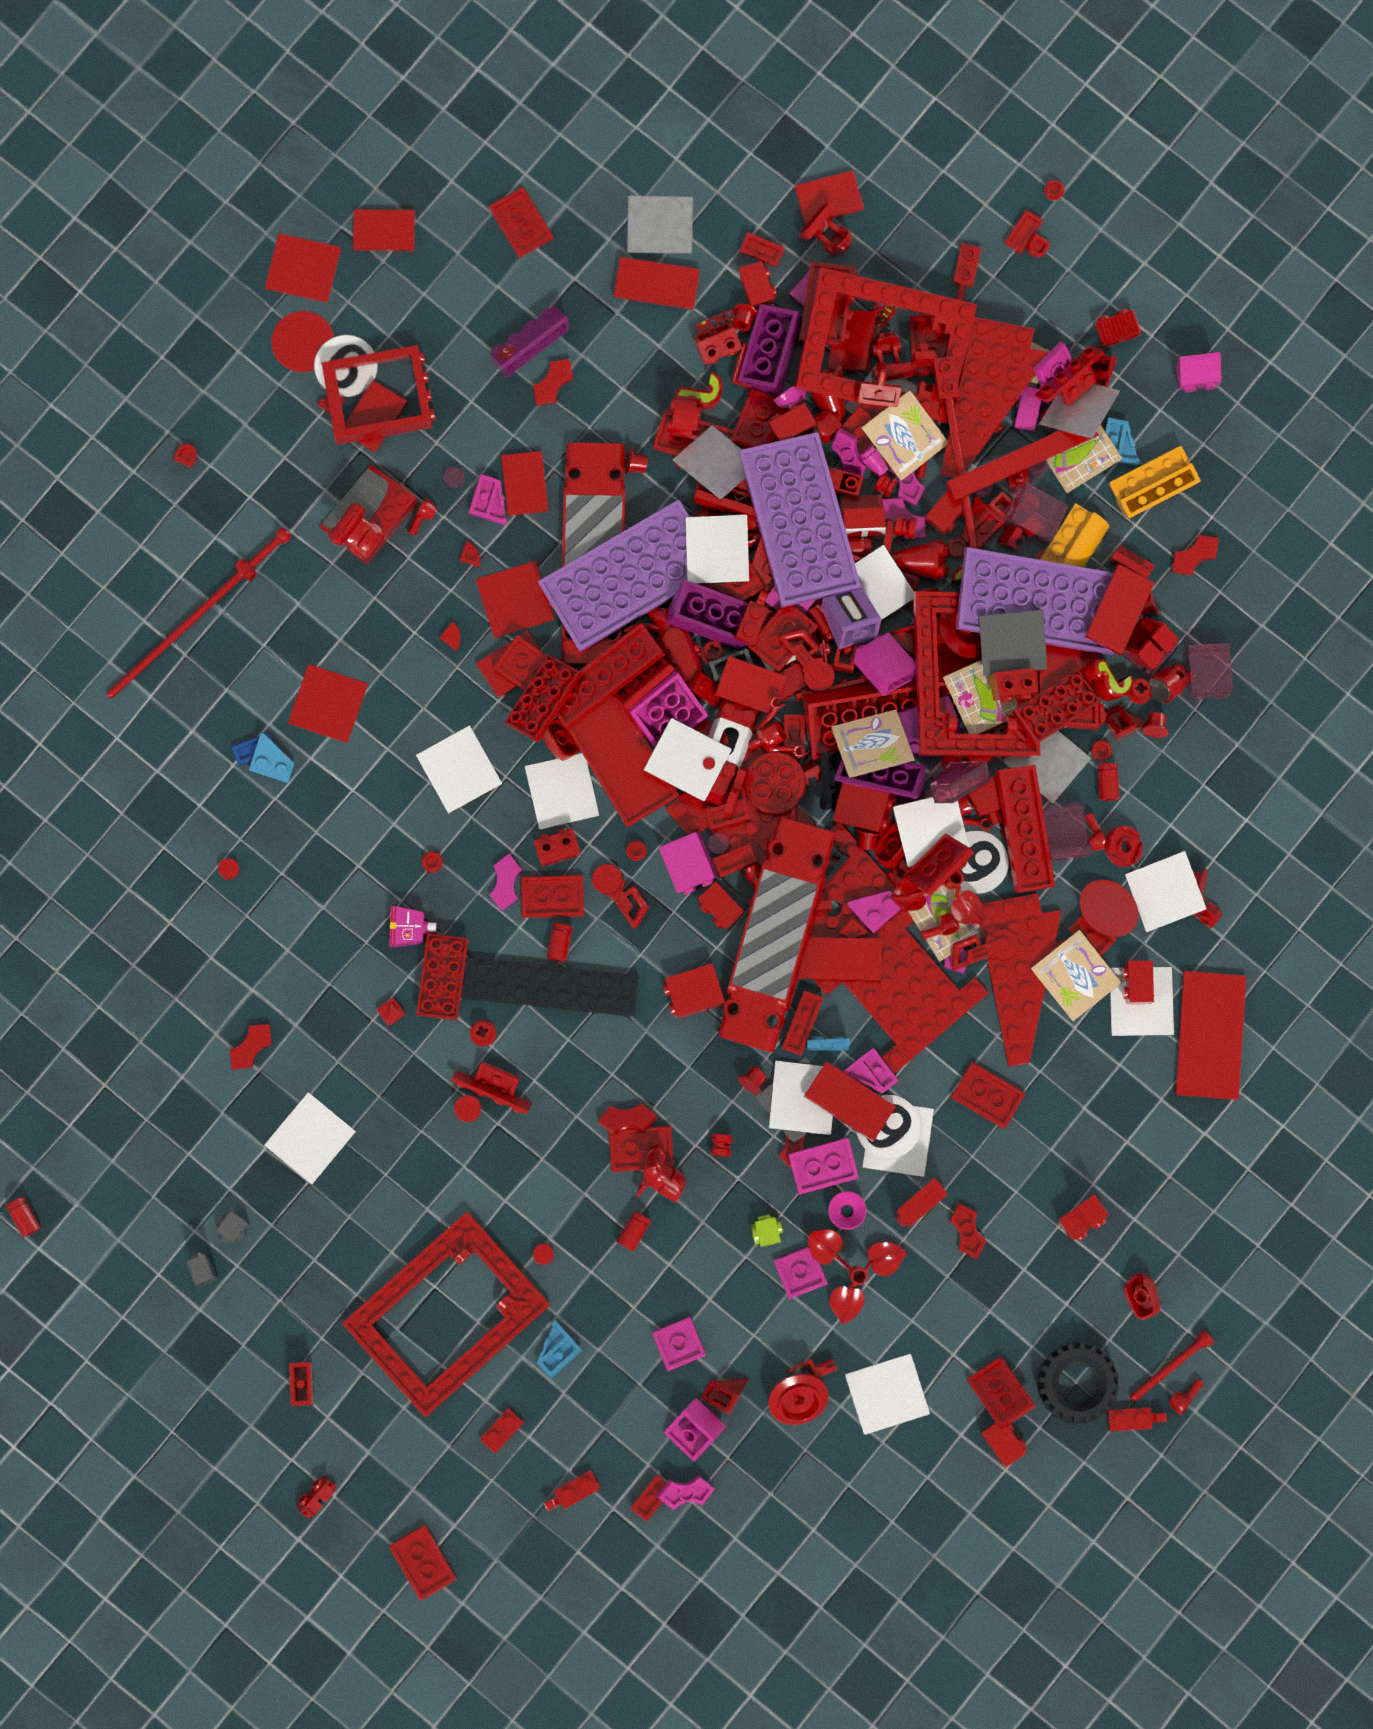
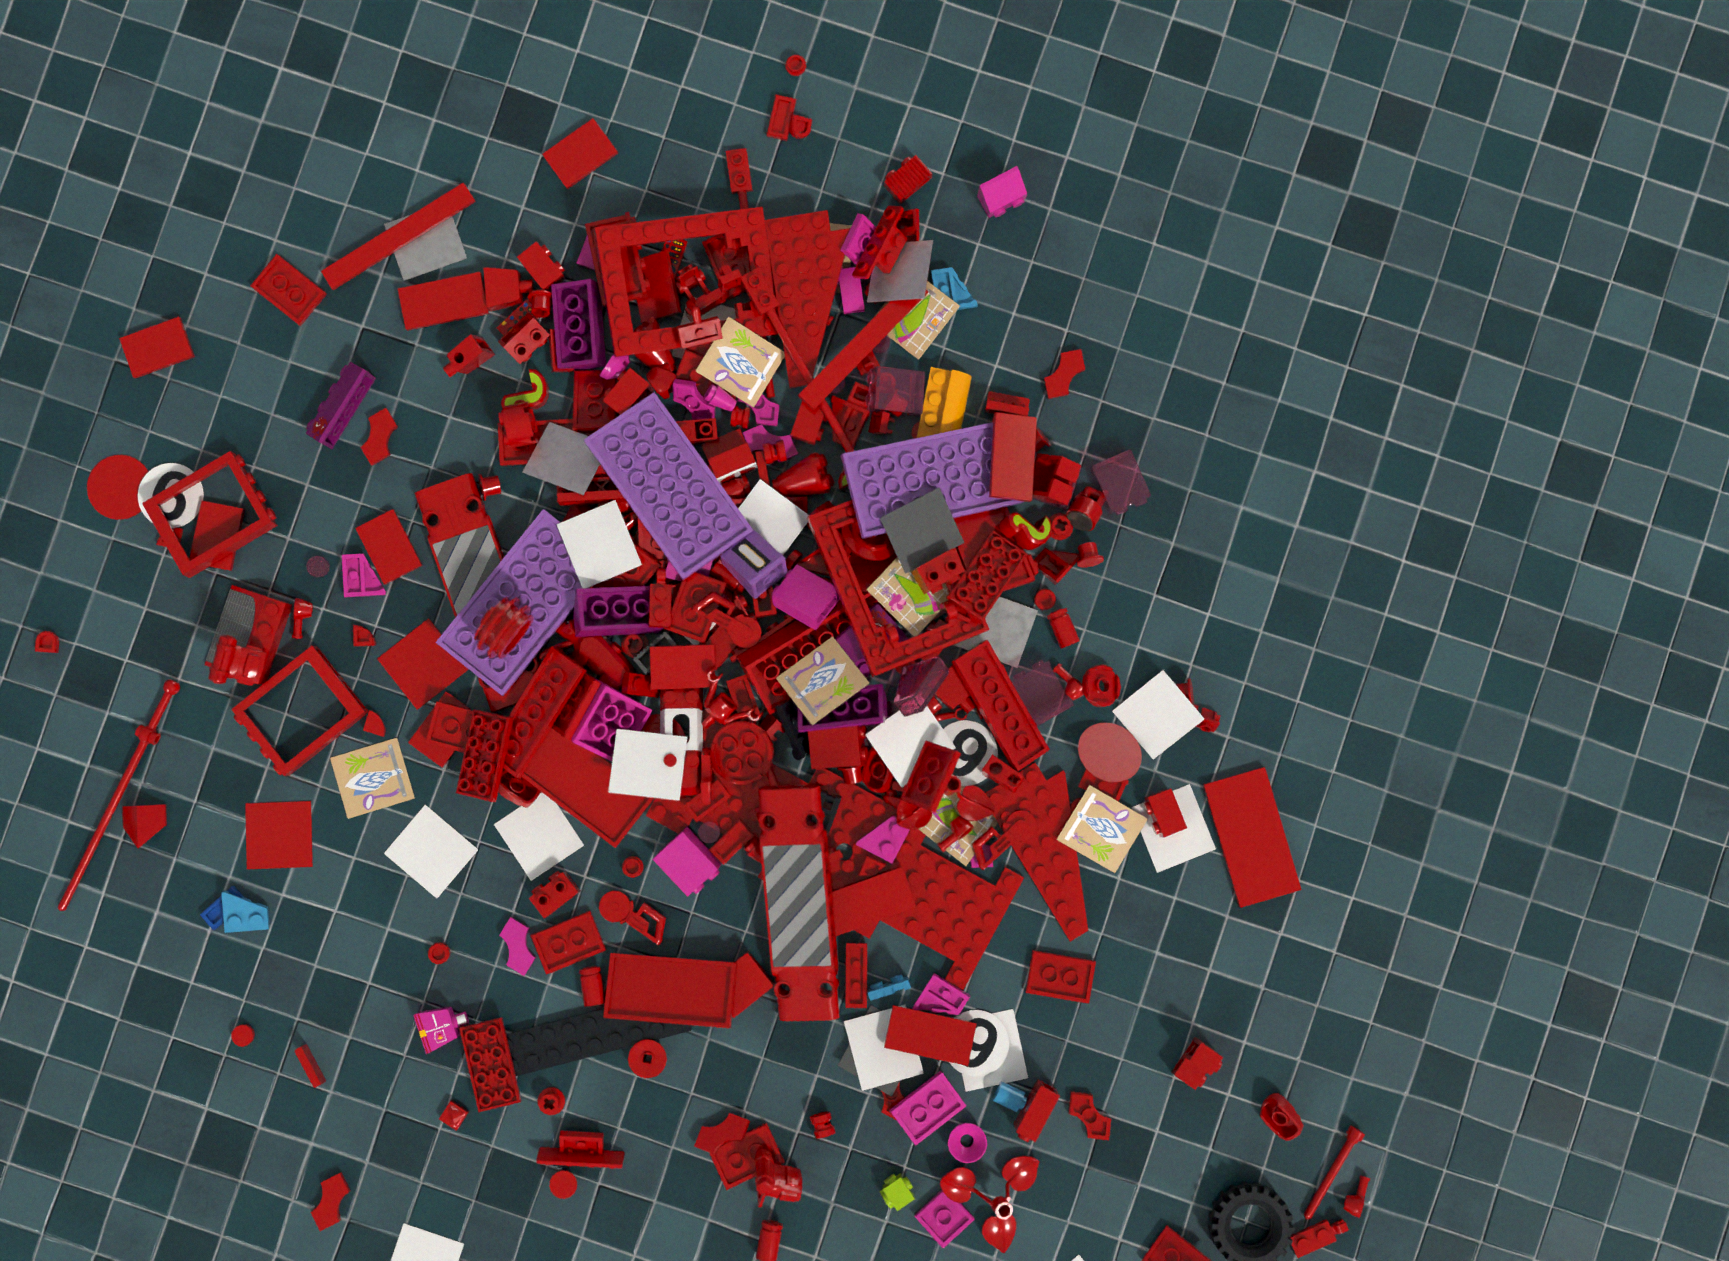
camera: 25 degrees left, 5 degrees up
red sticker [265,234,341,303] -> none
red brick [698,882,744,930] -> none
red piece [738,1067,766,1095] -> none
red plate [740,233,785,268] -> none
red tile [798,203,853,256] -> none
red tile [948,537,968,559] -> none
light orange brick [1108,446,1201,519] -> none
none -> red slope [122,804,167,849]
none -> red window [231,645,369,776]
none -> red tile [294,1043,326,1088]
none -> red tile [321,182,476,290]
none -> tan sticker [330,738,415,819]
none -> red torso [443,334,495,377]
none -> red wheel [474,597,534,659]
none -> red torso [483,267,534,311]
none -> red tile [603,953,737,1029]
none -> red piece [628,1039,667,1078]
none -> red tile [786,550,803,570]
none -> red leg [982,754,1024,793]
none -> dark azure brick [993,1081,1027,1112]

